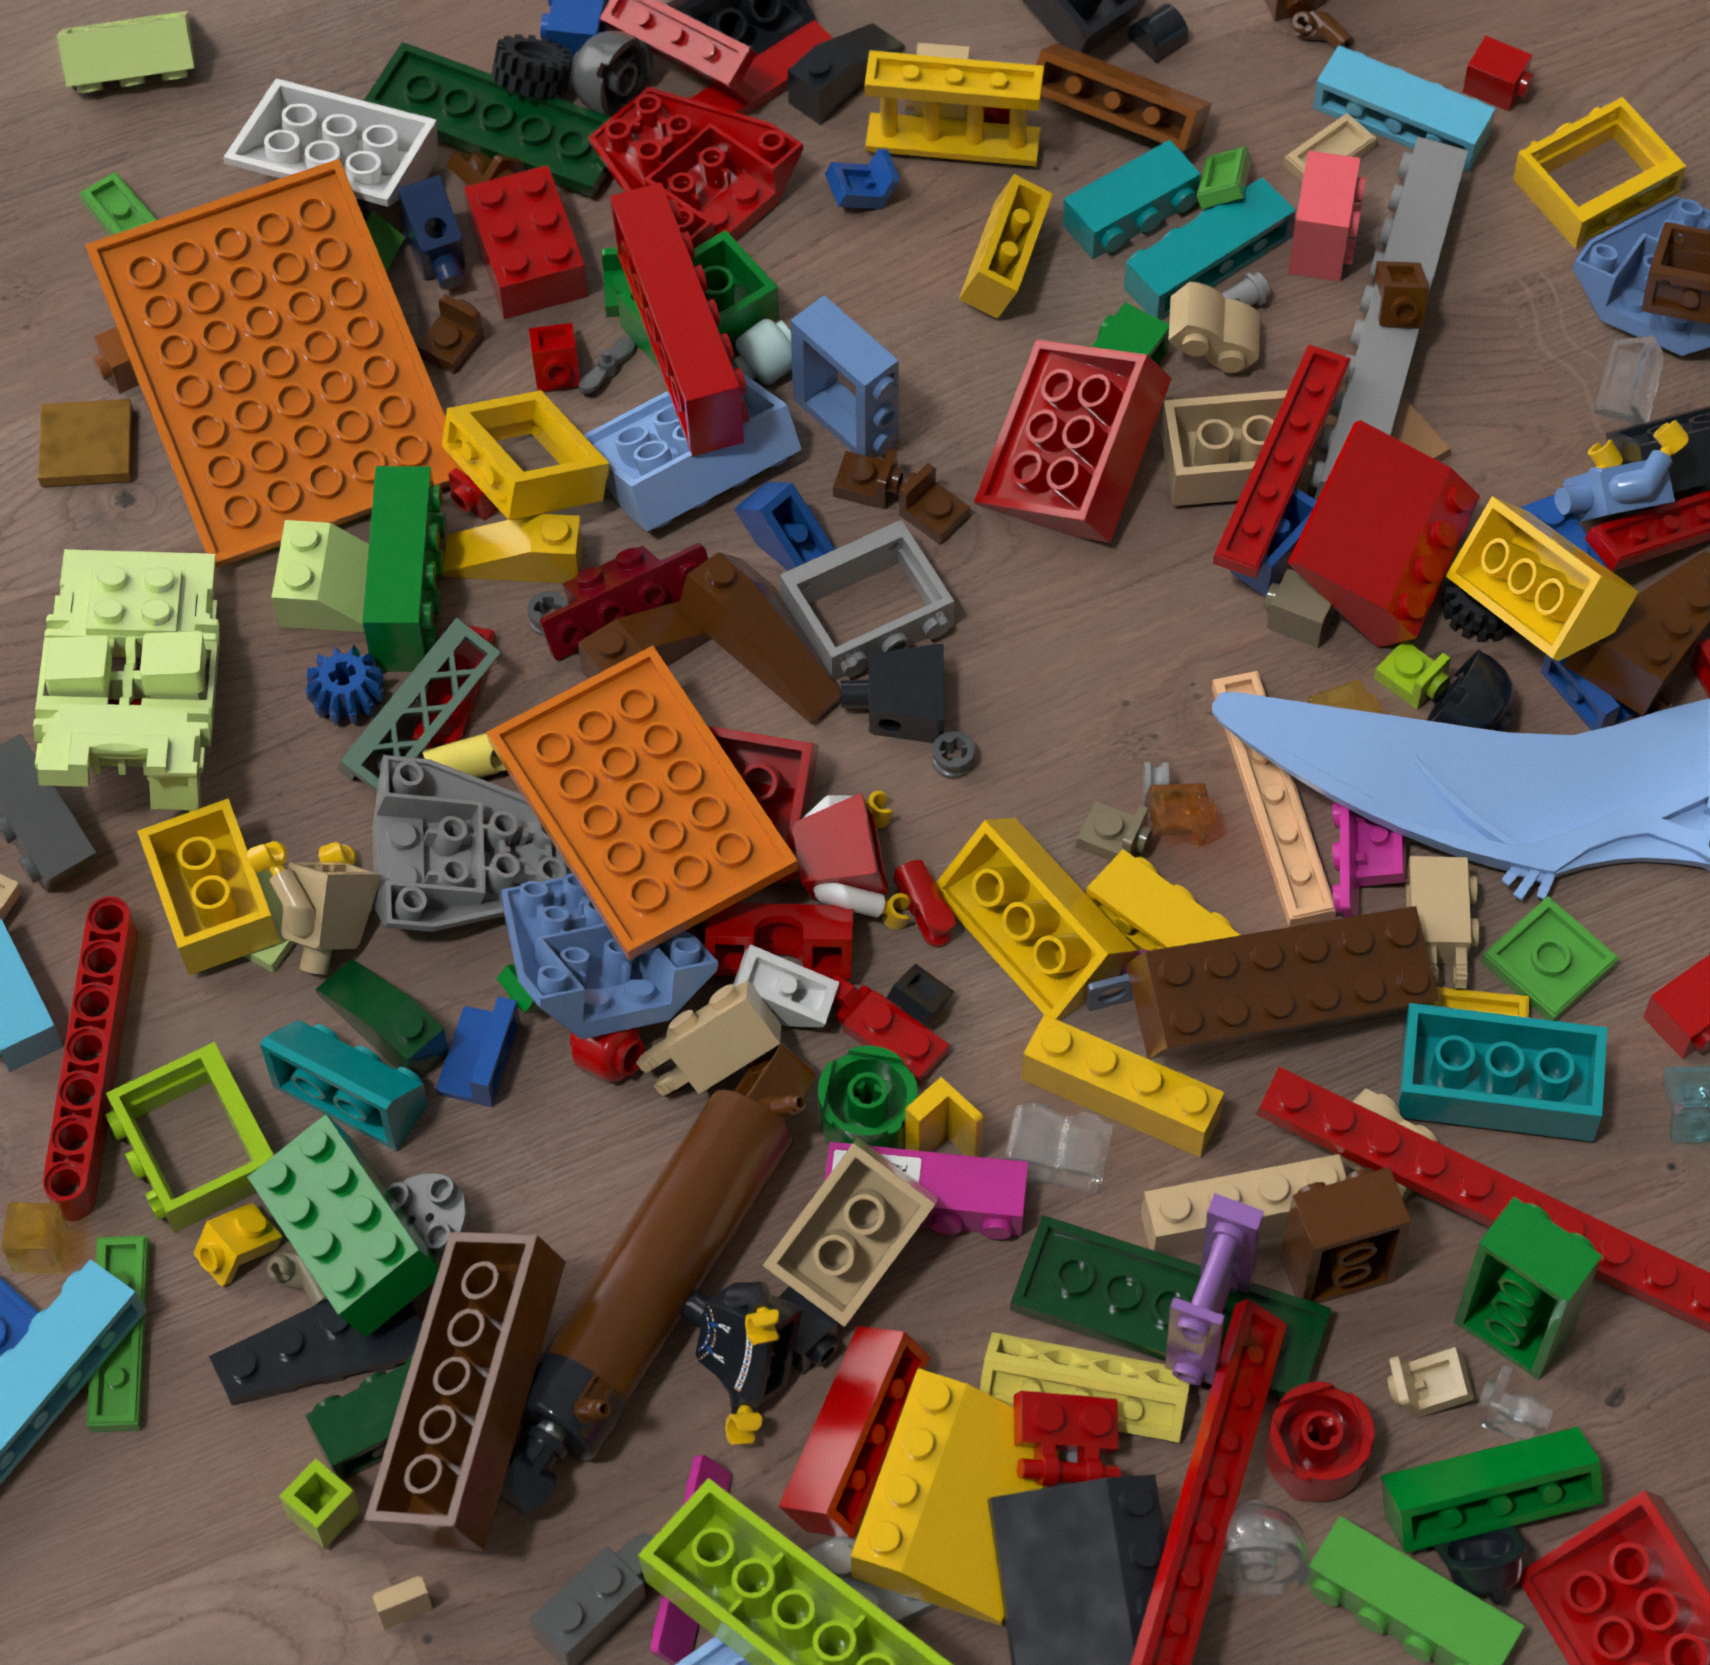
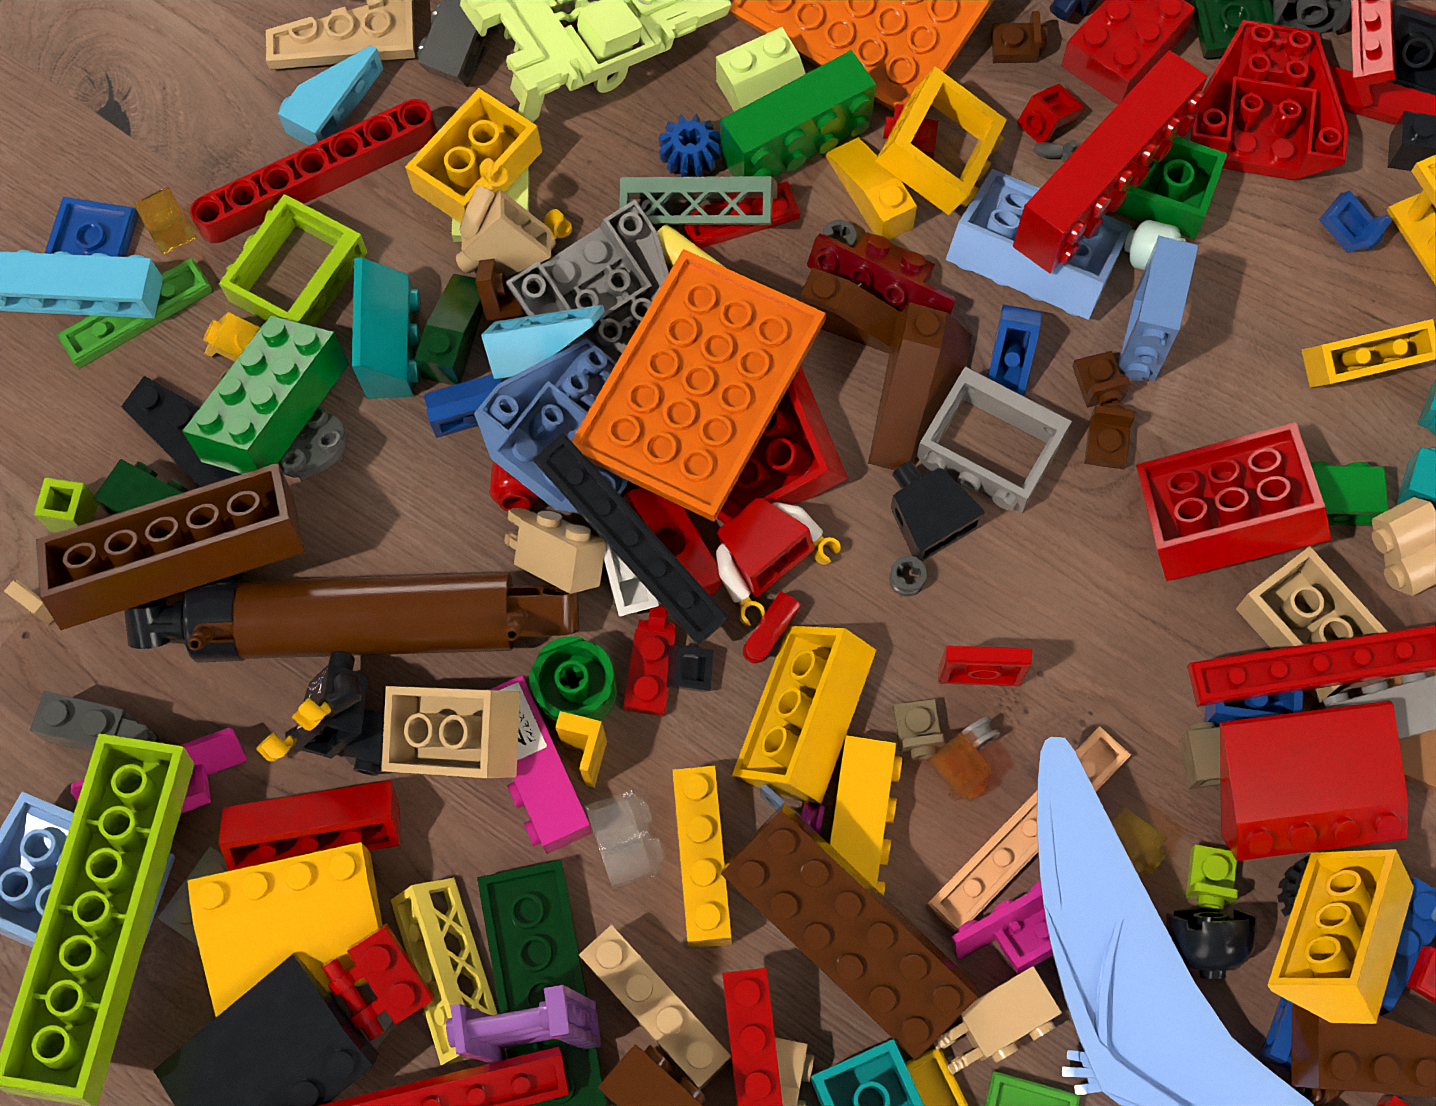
camera: 60 degrees right, 10 degrees up
none -> reddish brown bracket [475,258,525,321]
none -> medium azure slope [481,305,605,379]
none -> black tile [533,433,730,646]
none -> red tile [938,645,1032,687]

